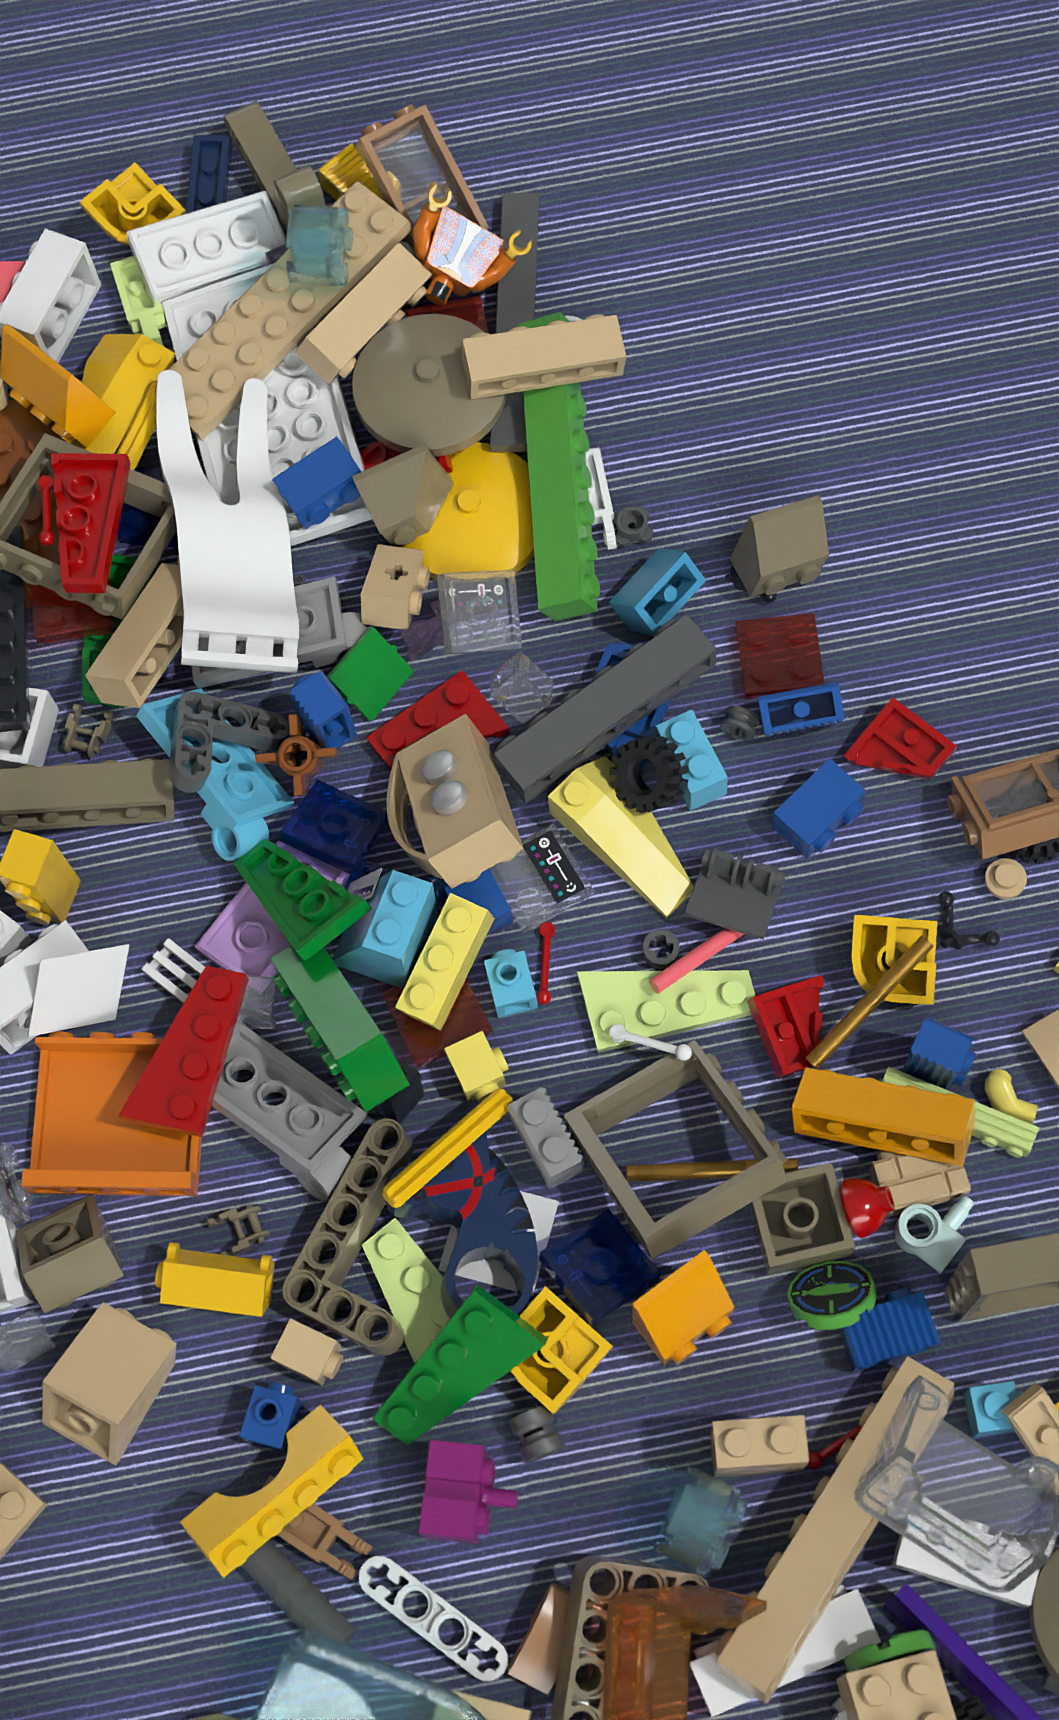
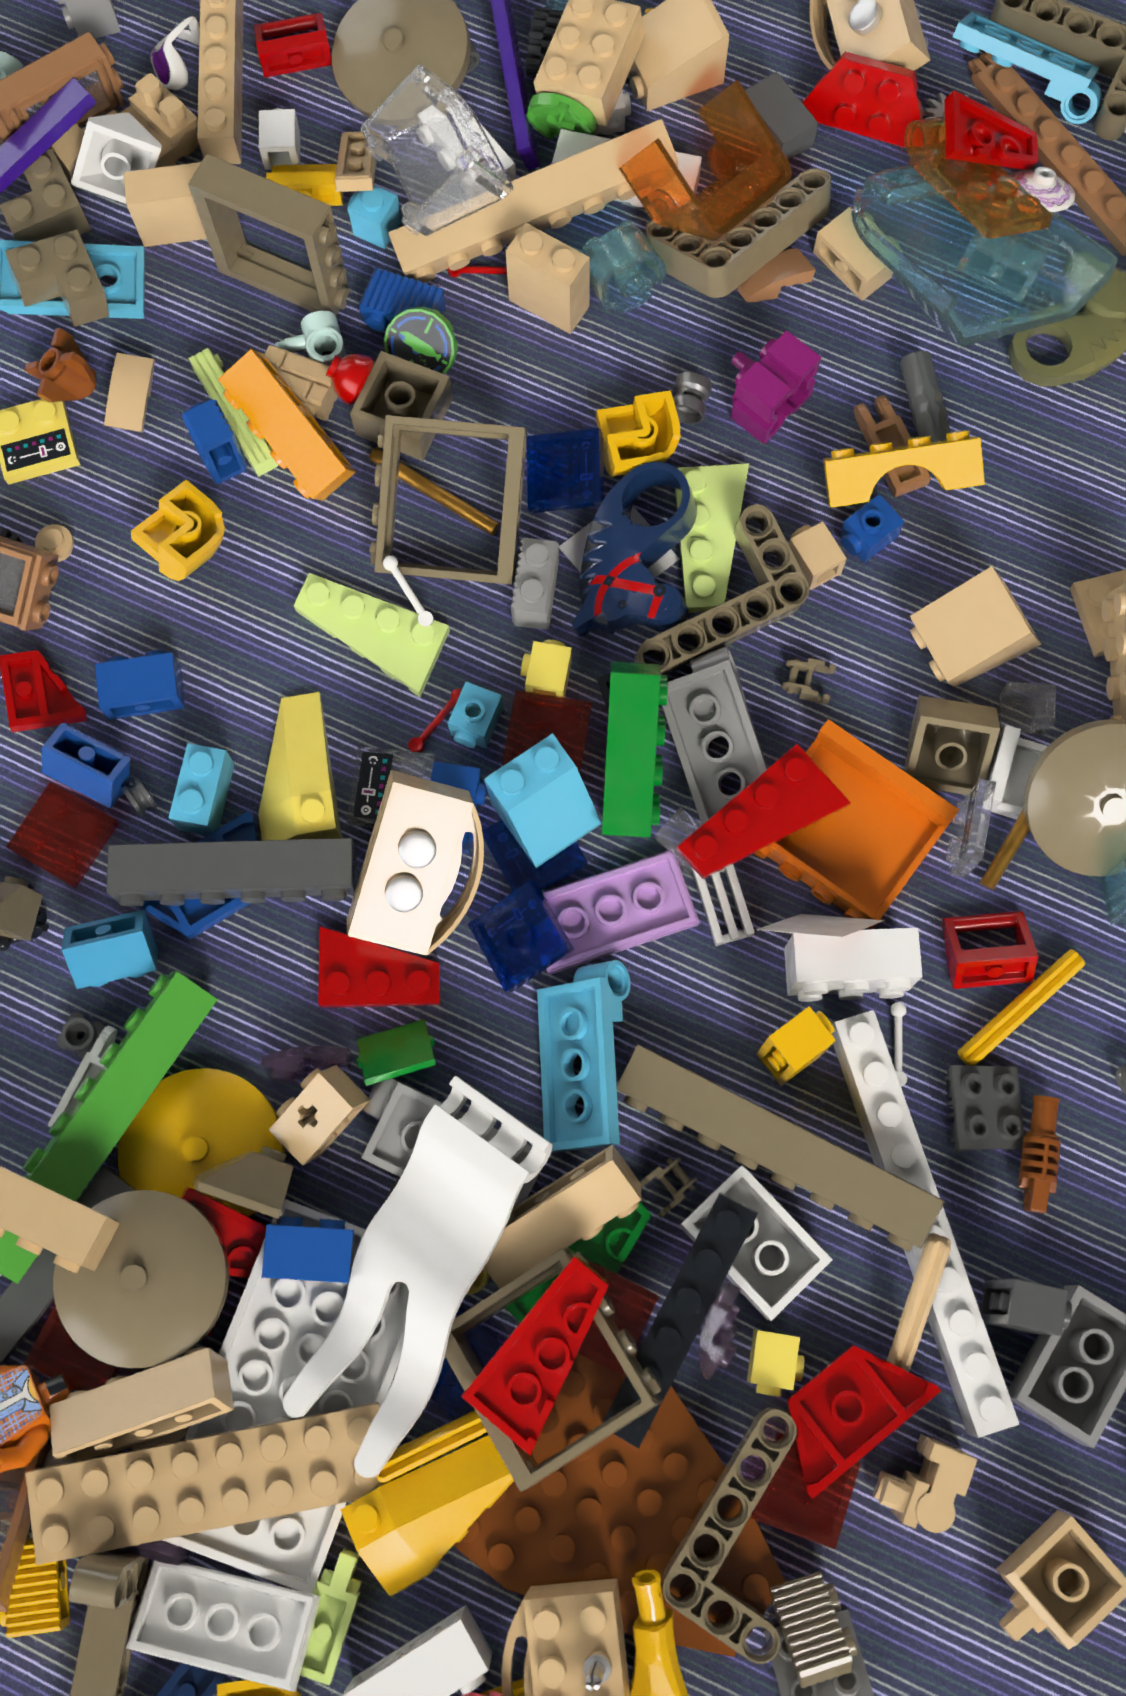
camera: 150 degrees left, 5 degrees up
light orange slope [1,324,116,448] -> none
red hinge [38,476,55,546] -> none
yellow brick [155,1242,275,1317] -> none
dark grey beam [169,692,290,793] -> none
green wing [233,839,372,961] -> none
dark orange brick [255,714,339,797] -> none
clear light blue brick [286,204,353,286] -> none
blue brick [290,671,357,749] -> none
white sticker [347,868,382,900] -> none
white beam [359,1556,509,1681] -> none
green wing [372,1284,548,1446] -> none
yellow axle [382,1088,514,1208] -> none
light yellow brick [395,893,495,1031] -> none
clear plate [437,570,522,655] -> none
clear panel [490,651,553,723] -> none
black tyre [609,735,689,813] -> none
light orange slope [632,1250,735,1366] -> none
dark grey bush [643,929,680,970] -> none
coral bar [649,928,744,994] -> none
dark grey hinge [684,847,786,939] -> none
red wing [747,975,824,1079] -> none
pearl gold bar [805,935,934,1070] -> none
black piece [938,891,1000,950] -> none
light yellow arm [985,1069,1038,1124] -> none

